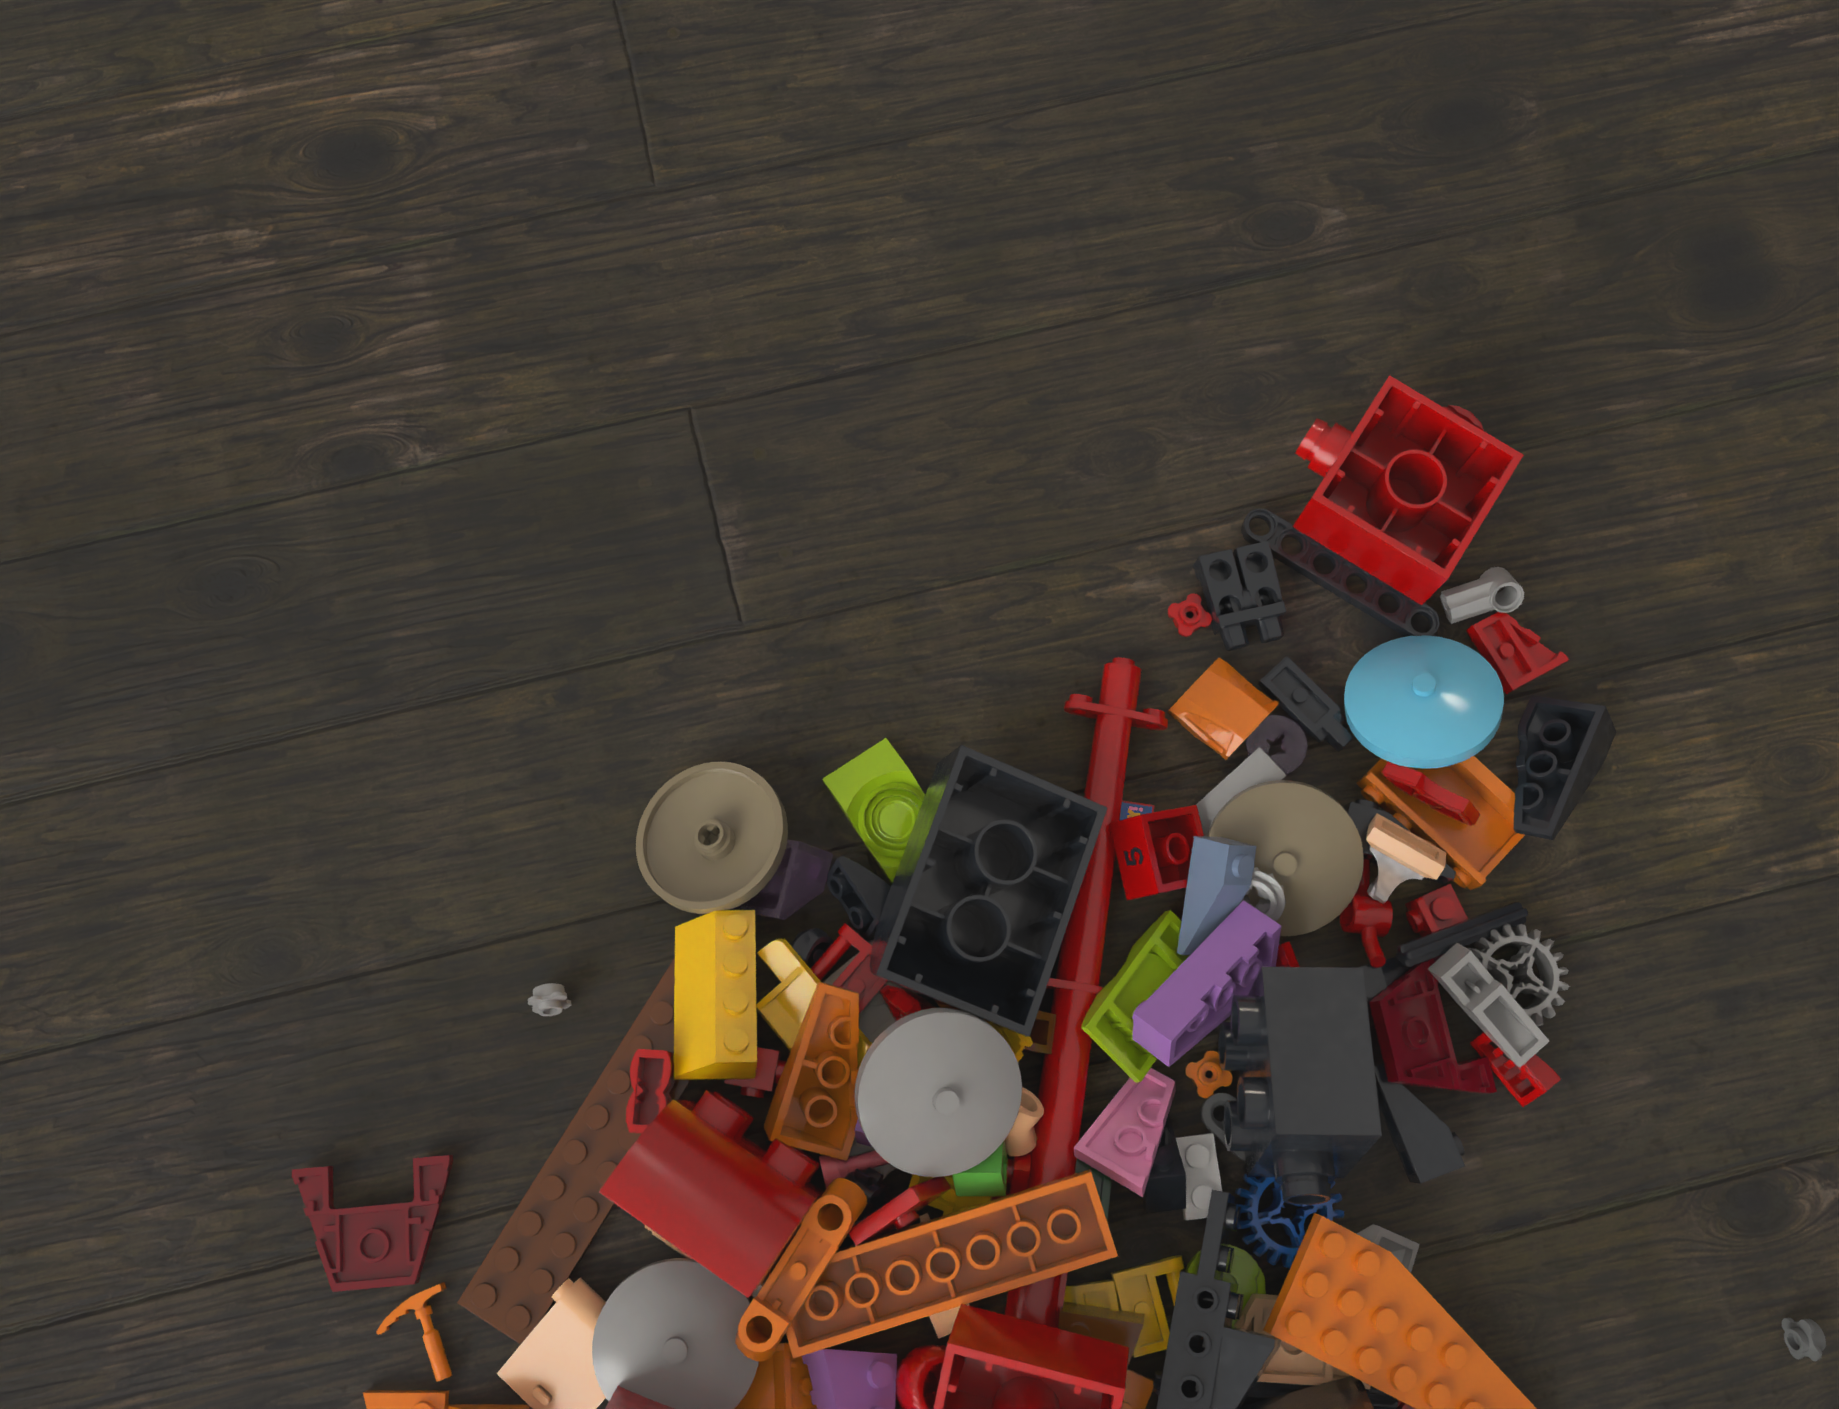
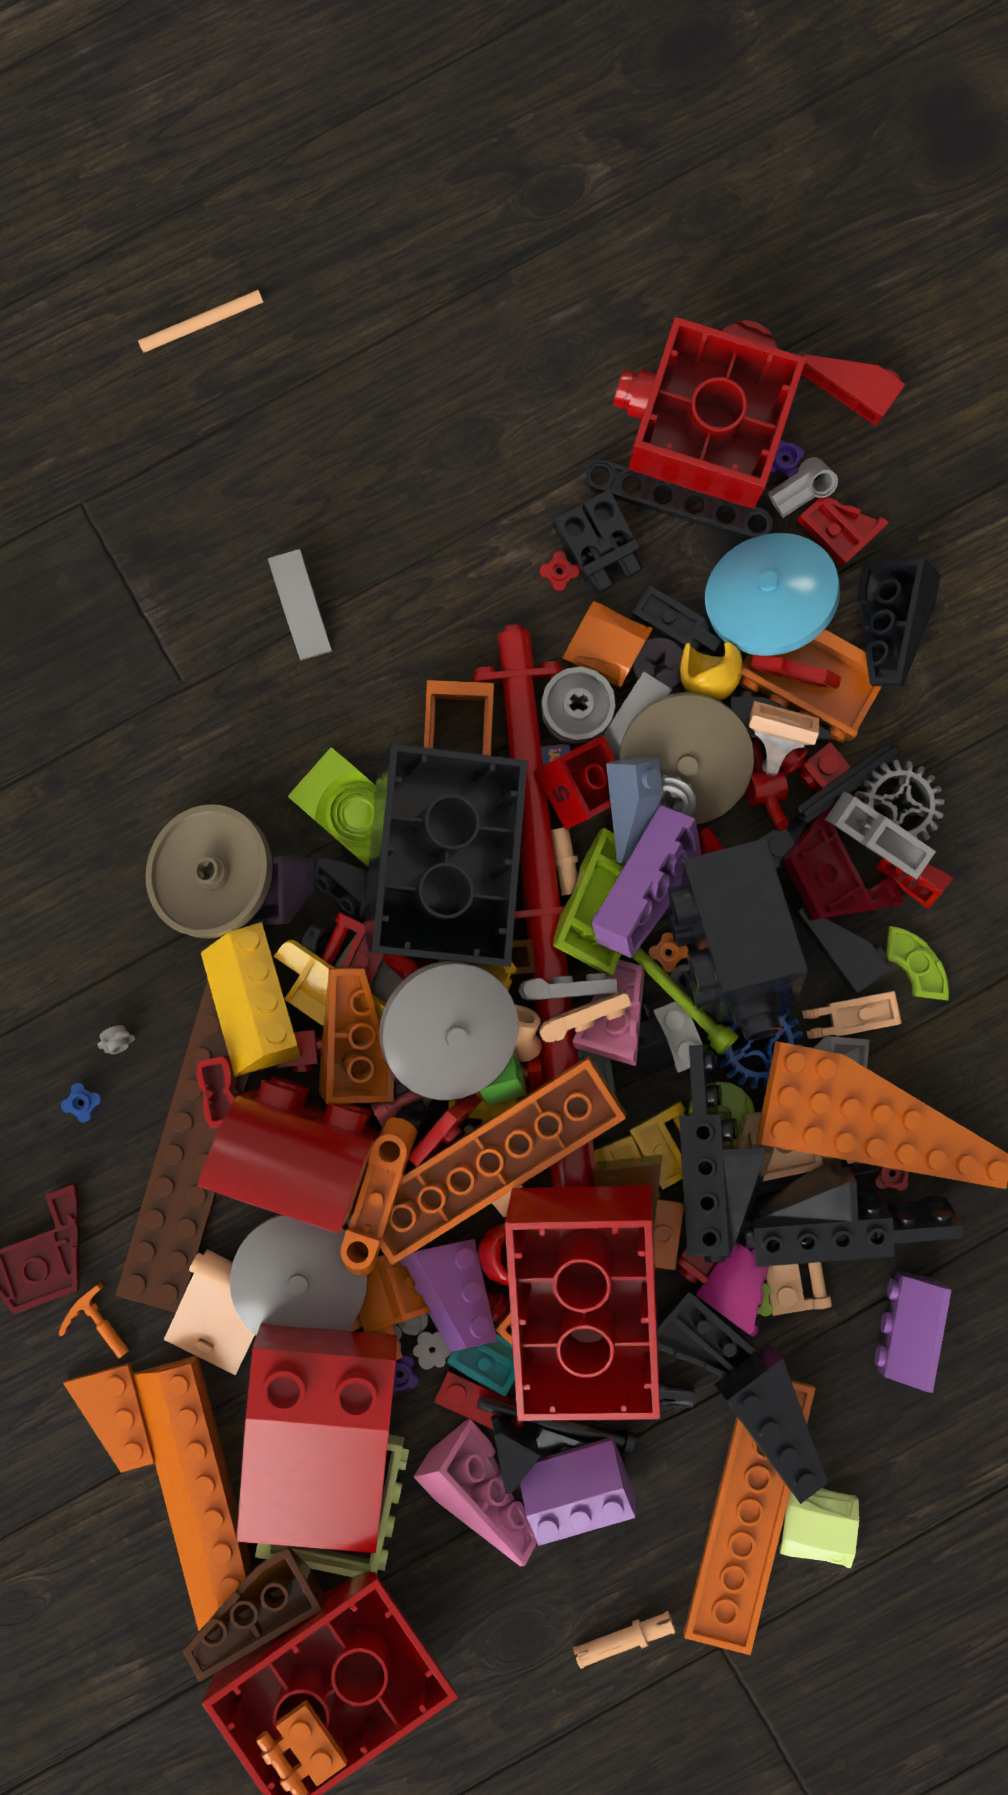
camera: 10 degrees left, 10 degrees up
none -> blue plate [61,1083,101,1123]
none -> light nougat bar [138,290,263,353]
none -> light grey slope [268,549,332,661]
none -> orange window [424,680,494,756]
none -> light grey hinge [518,973,618,1001]
none -> light nougat hinge [539,990,632,1043]
none -> light grey wheel [541,667,616,746]
none -> light nougat pin [551,827,579,896]
none -> lime piece [632,947,739,1055]
none -> yellow piece [680,642,742,701]
none -> dark purple plate [771,440,804,478]
none -> red plate [779,747,807,774]
none -> red slope [801,354,906,426]
none -> light nougat hinge [802,991,902,1039]
none -> lime tile [885,926,949,1000]

